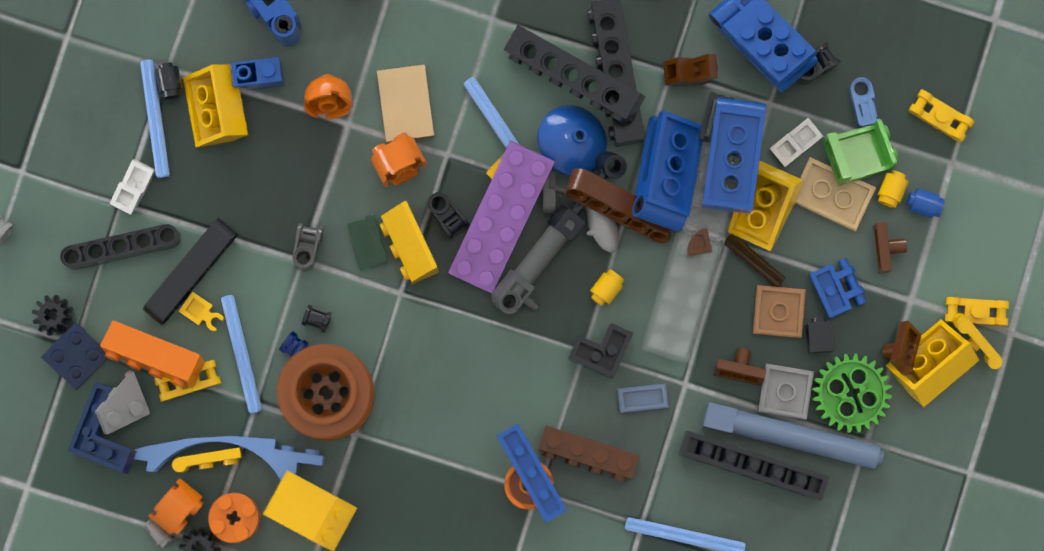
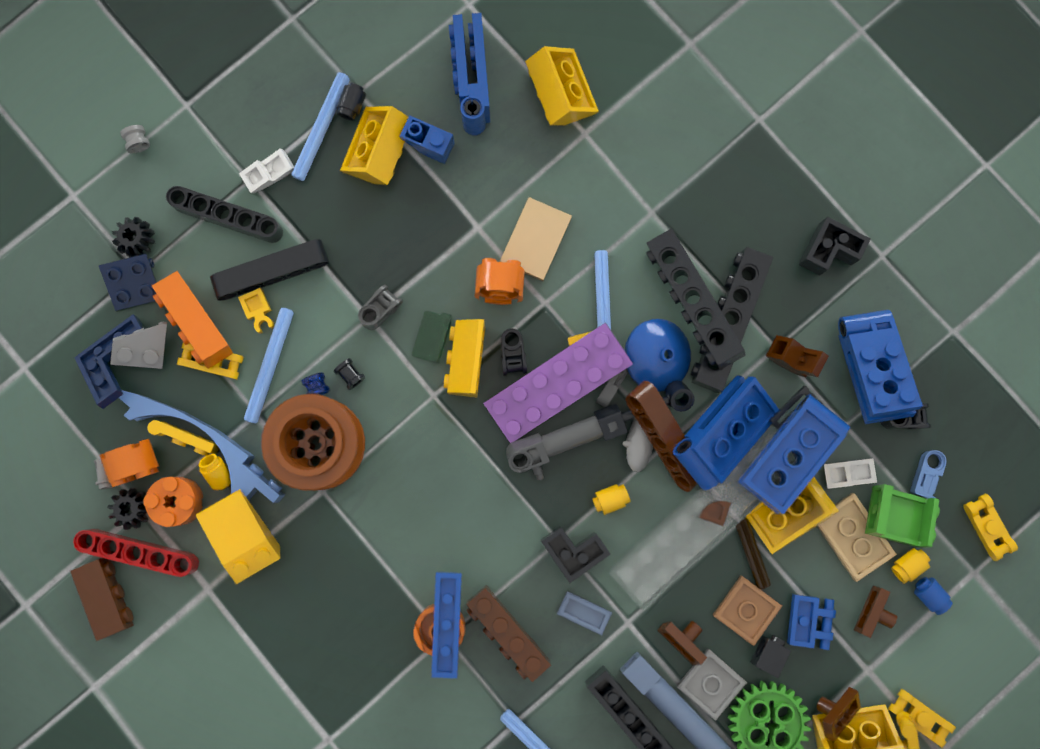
camera: 30 degrees right, 0 degrees up
orange cylinder [304,74,353,119] -> none
none -> yellow brick [198,454,231,490]

